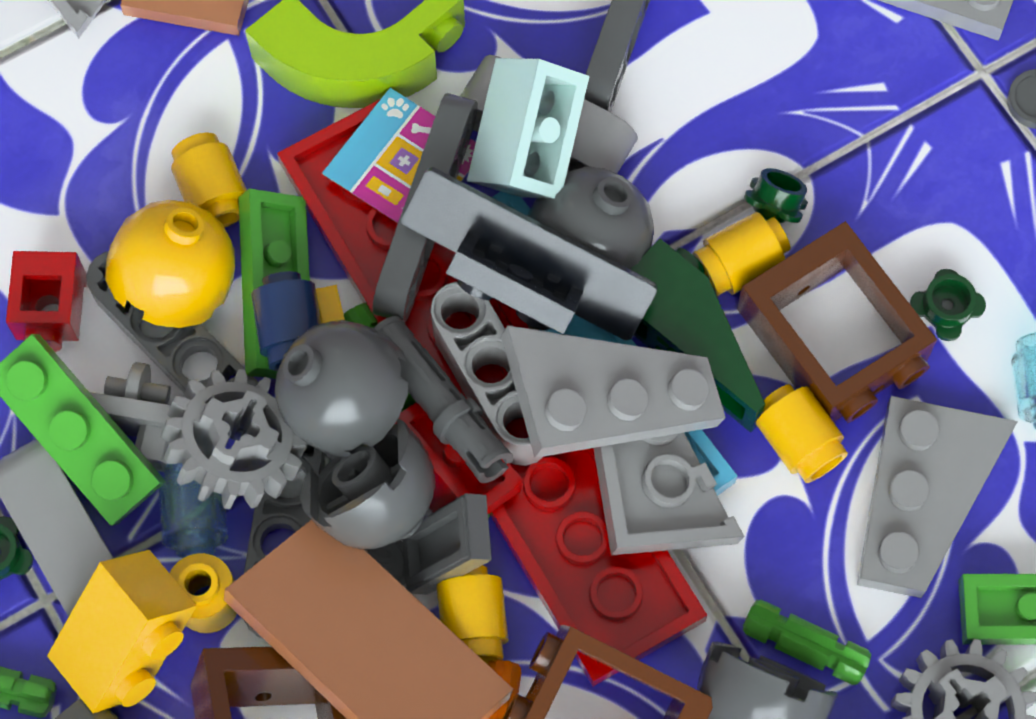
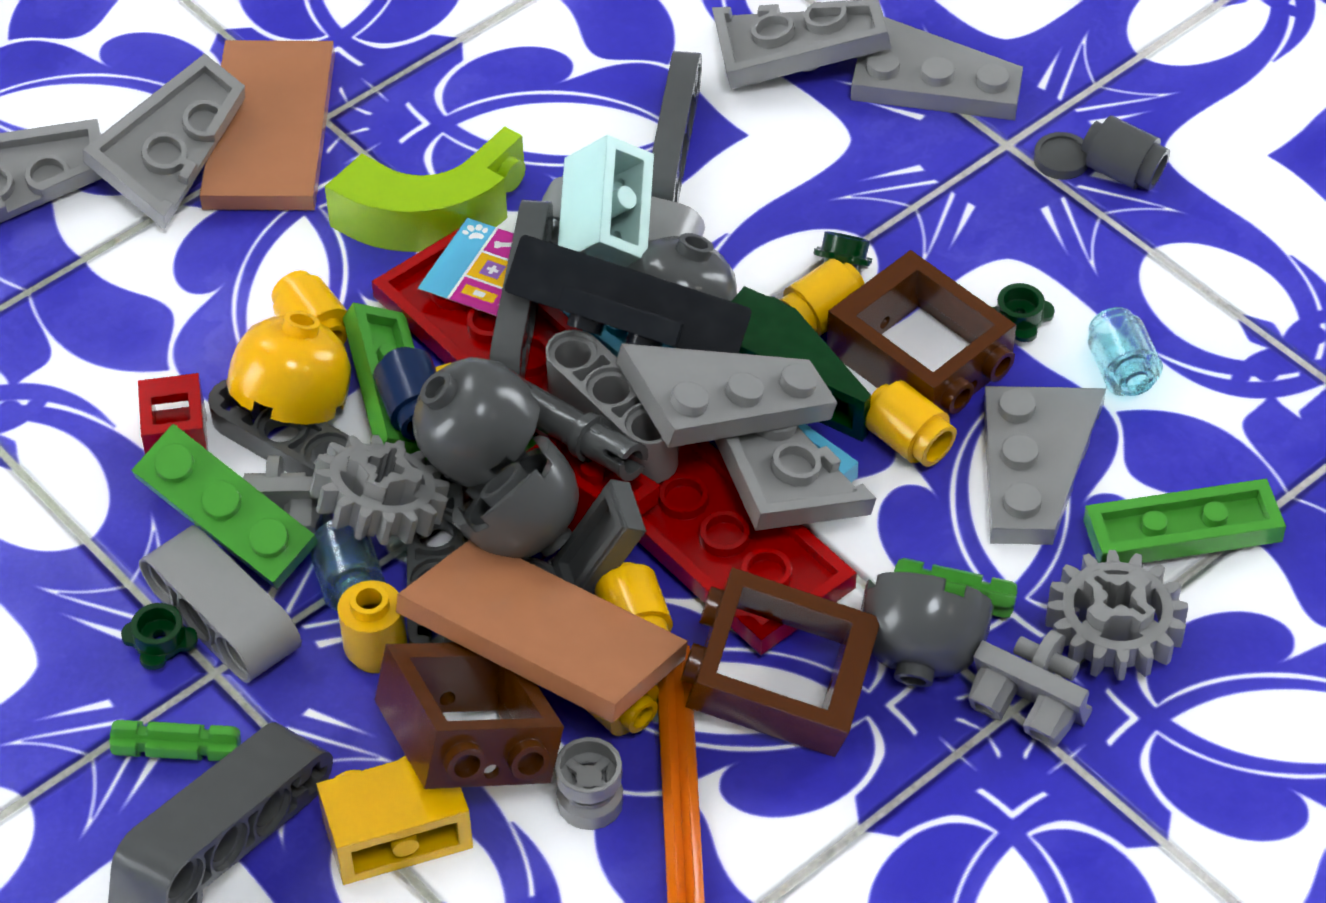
camera: 10 degrees left, 20 degrees down
yellow brick [47,550,197,714] -> none

